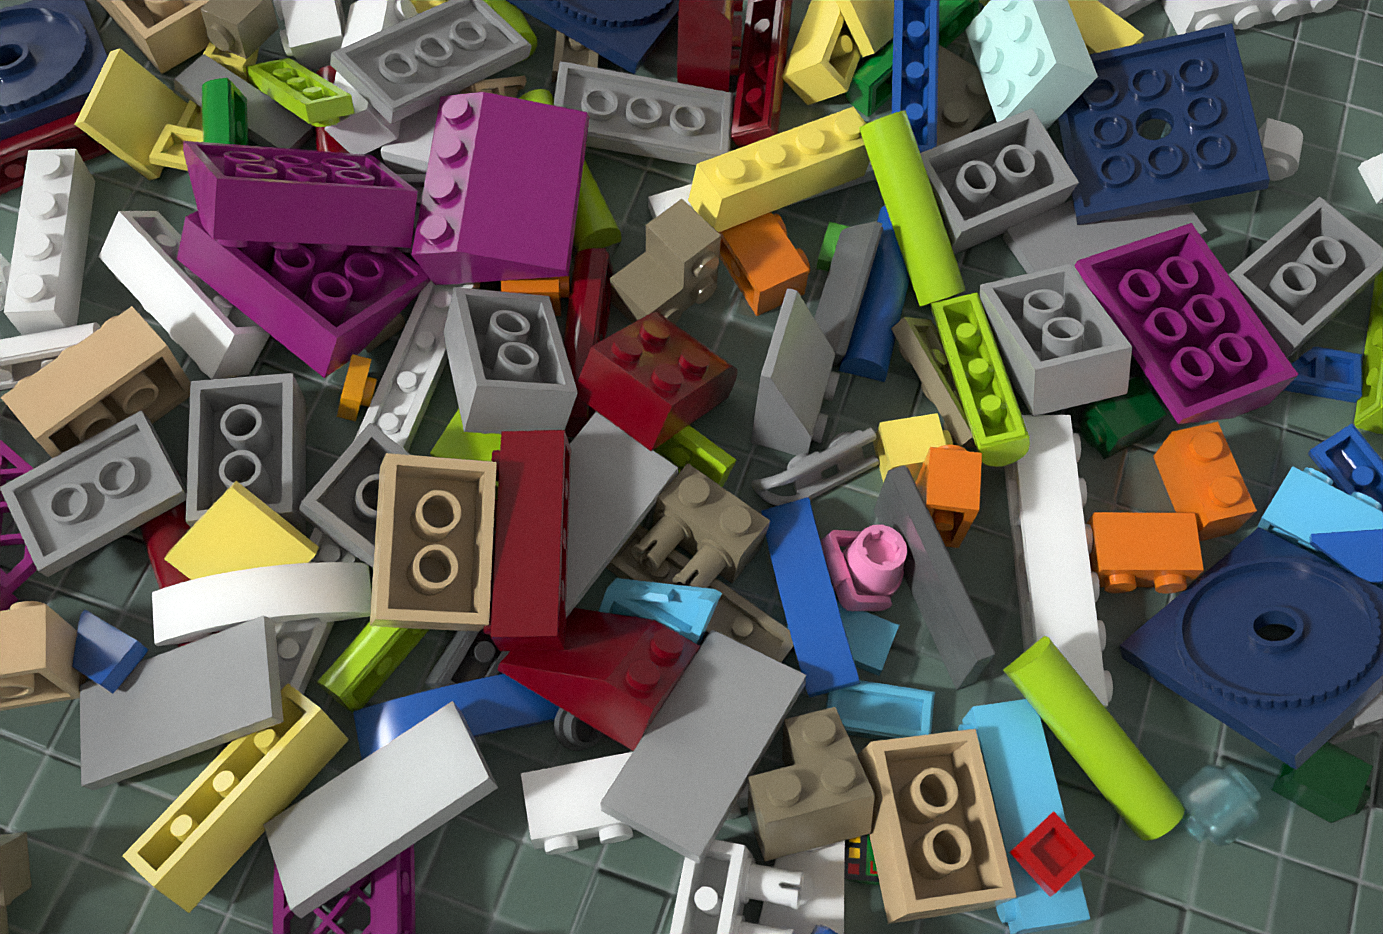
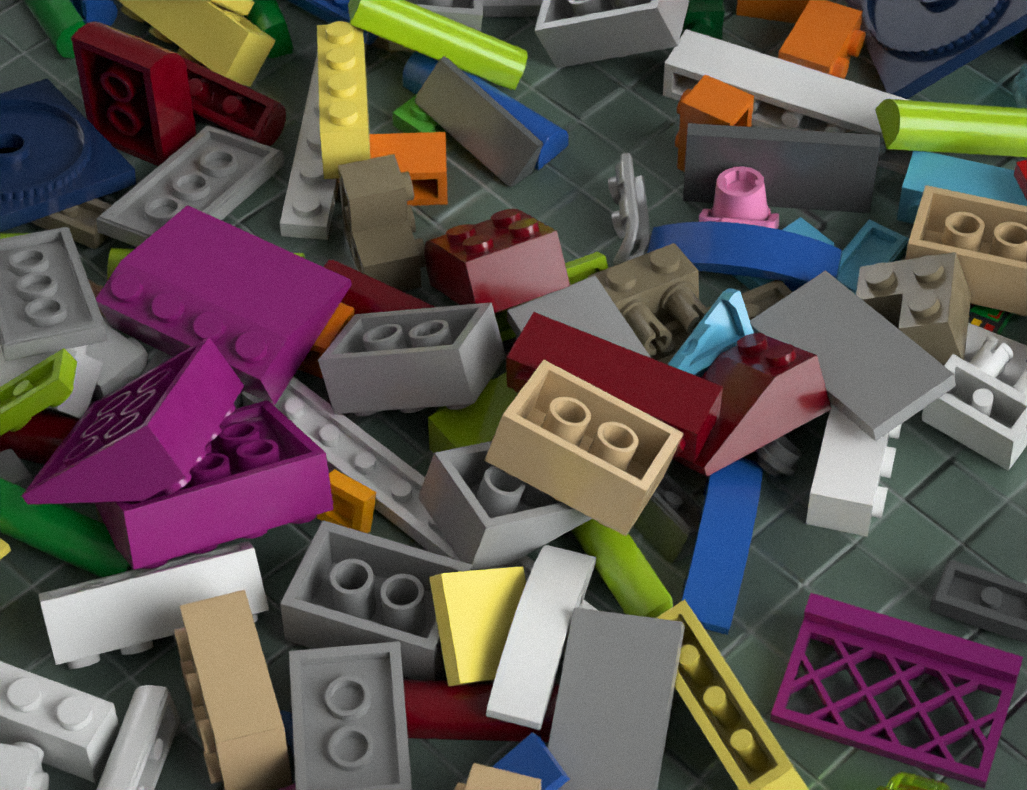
camera: 60 degrees left, 15 degrees down
tile [264,701,498,918] -> none
light grey slope [751,288,840,455] -> none
light yellow brick [873,413,953,483] -> none
dark tan plate [891,317,976,447] -> none
lime brick [931,292,1030,467] -> none

